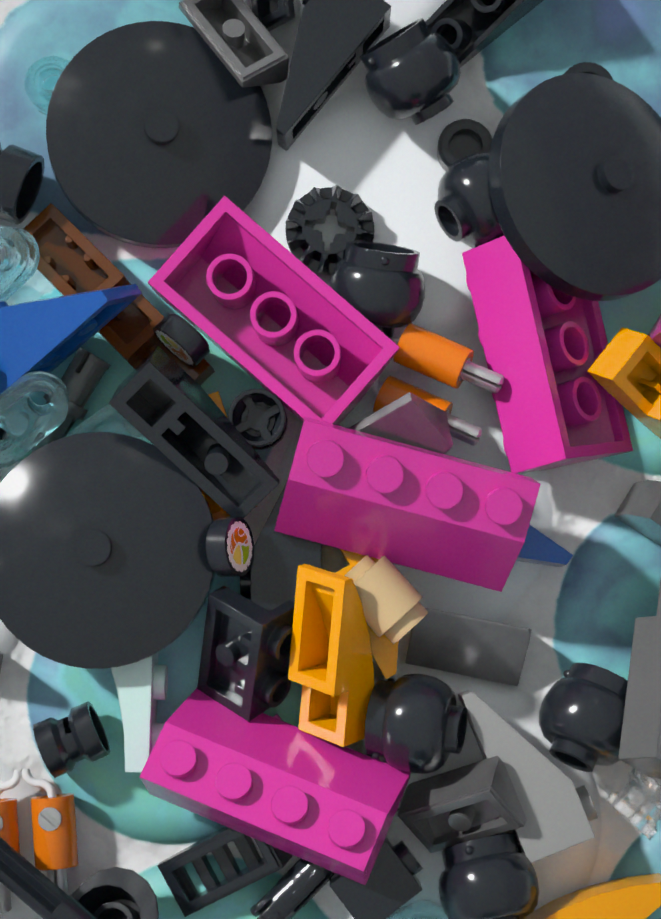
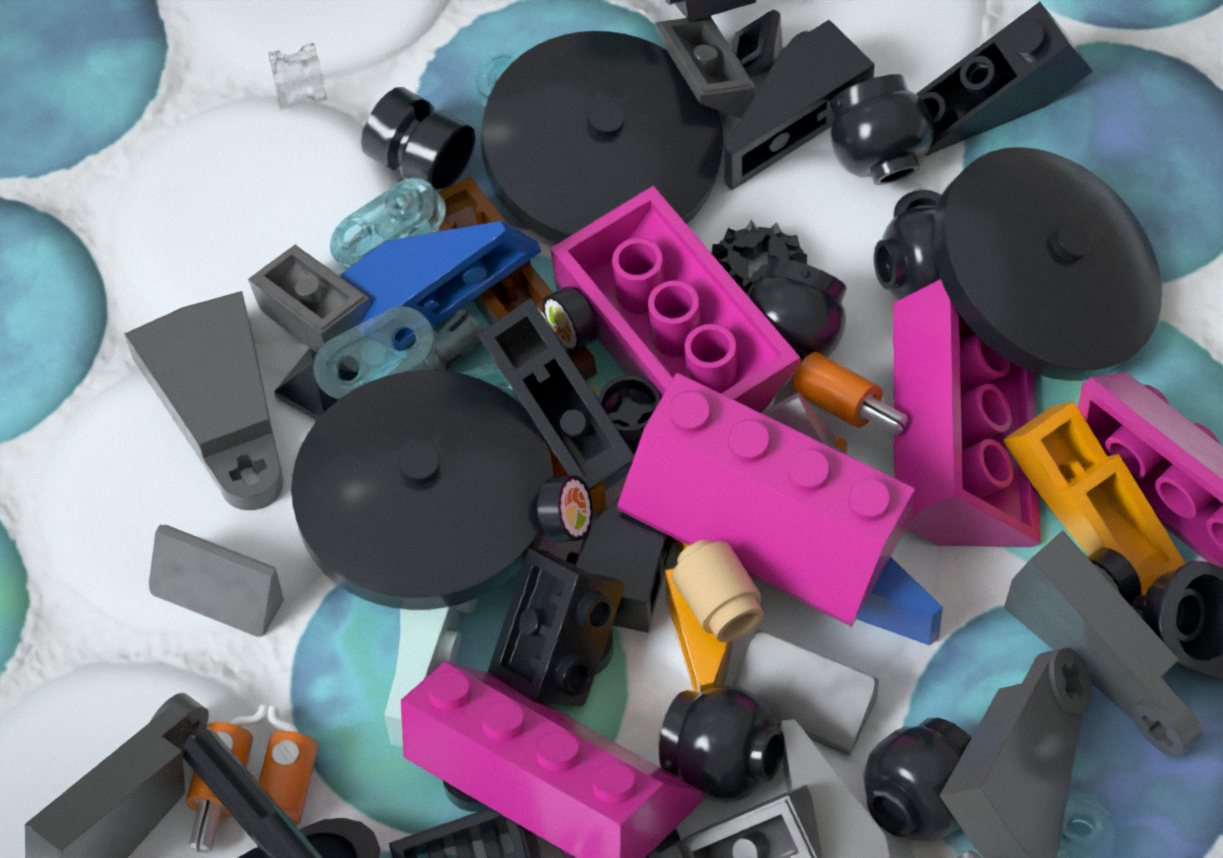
camera: 15 degrees right, 25 degrees down
black wheel [33,701,110,778] -> none
light orange slope [288,564,374,747] -> none

